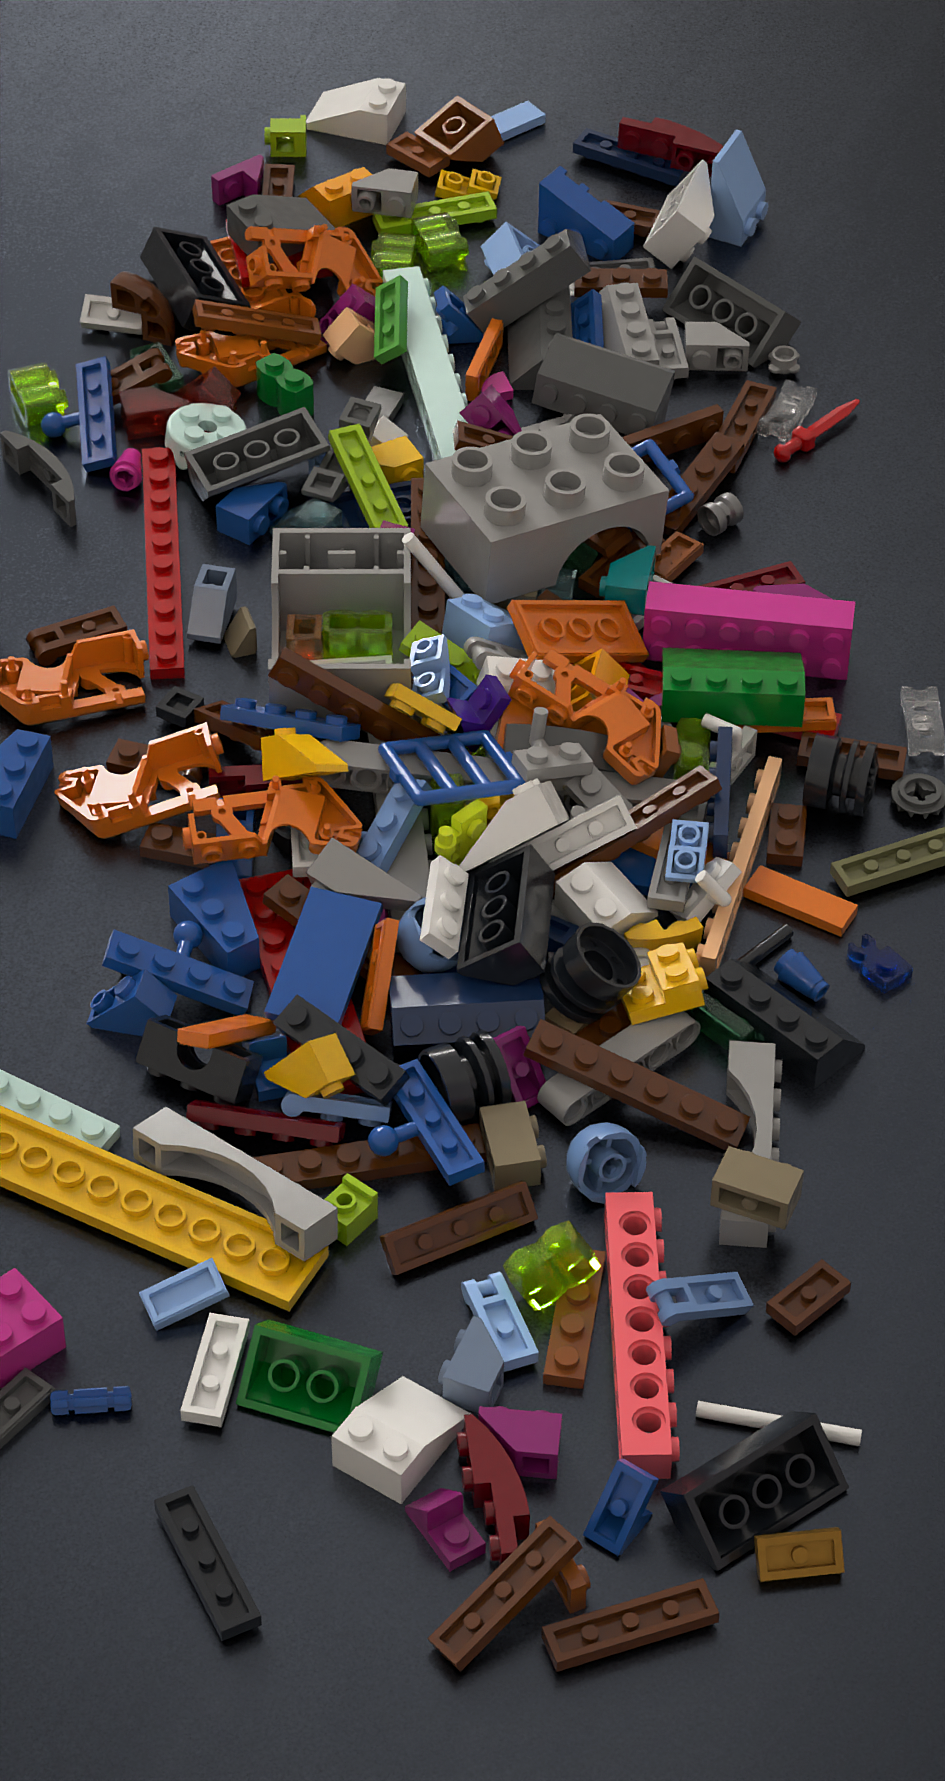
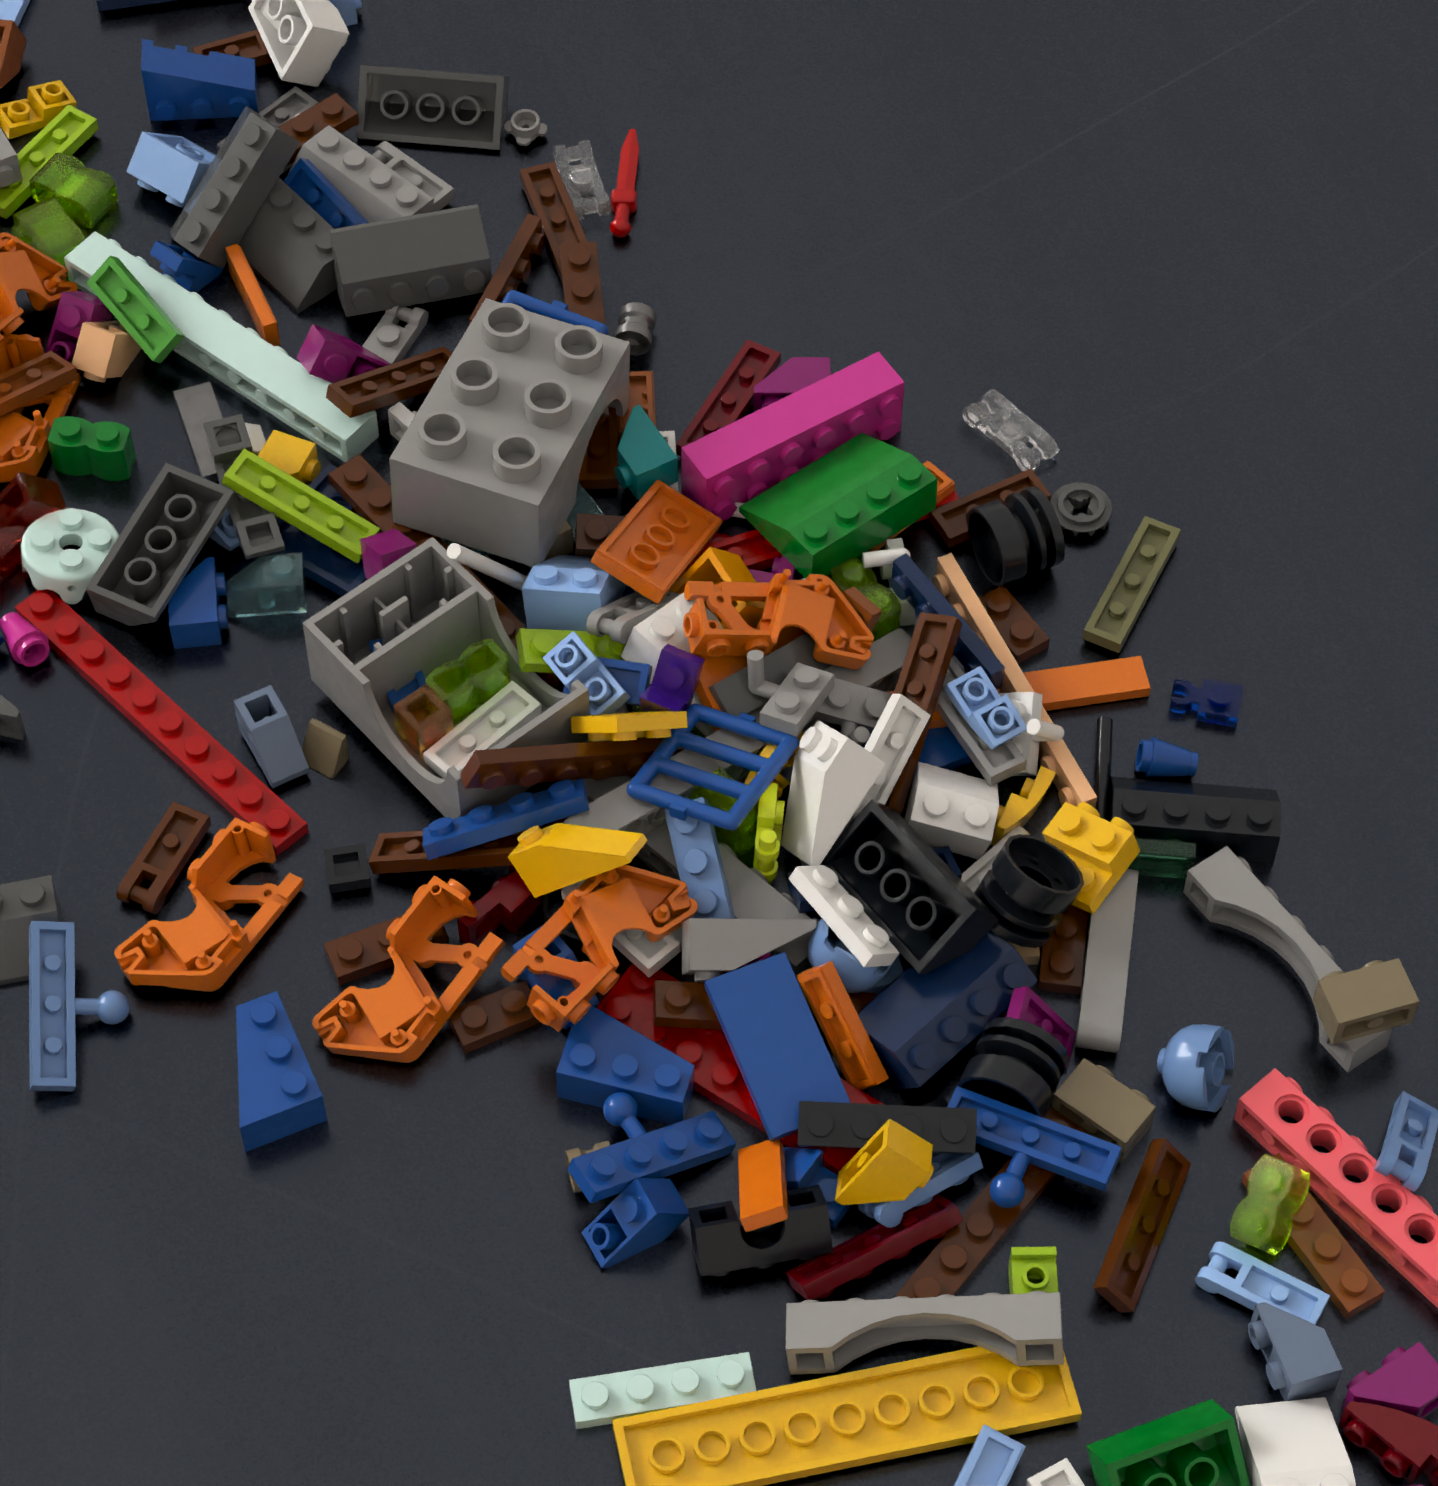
camera: 40 degrees left, 10 degrees up
dark pink tile [482,371,513,401] -> none
reddish brown plate [523,1019,751,1151] -> none
light grey slope [684,322,749,371] -> none

